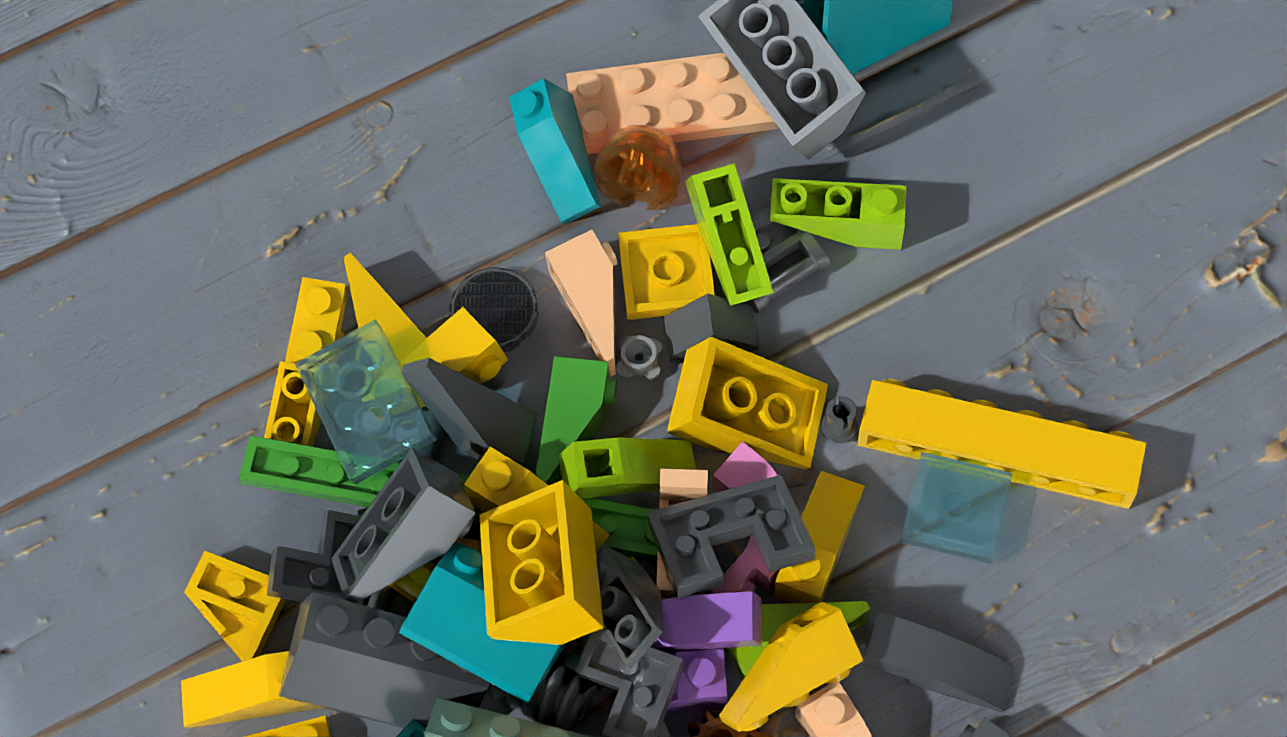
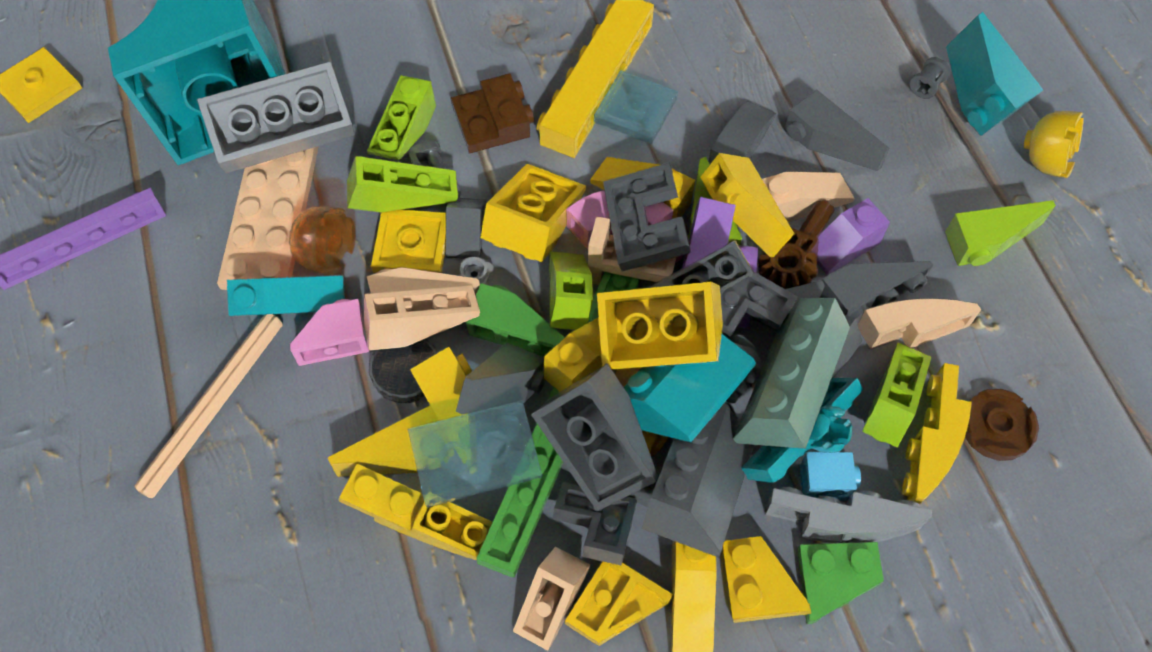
camera: 85 degrees left, 5 degrees down
dark grey pin [821,396,858,444] -> none
none -> light nougat axle [135,314,282,498]
none -> bright pink slope [290,299,370,366]
none -> light nougat slope [363,285,480,350]
none -> reddish brown plate [451,73,534,154]
none -> light nougat slope [513,546,590,651]

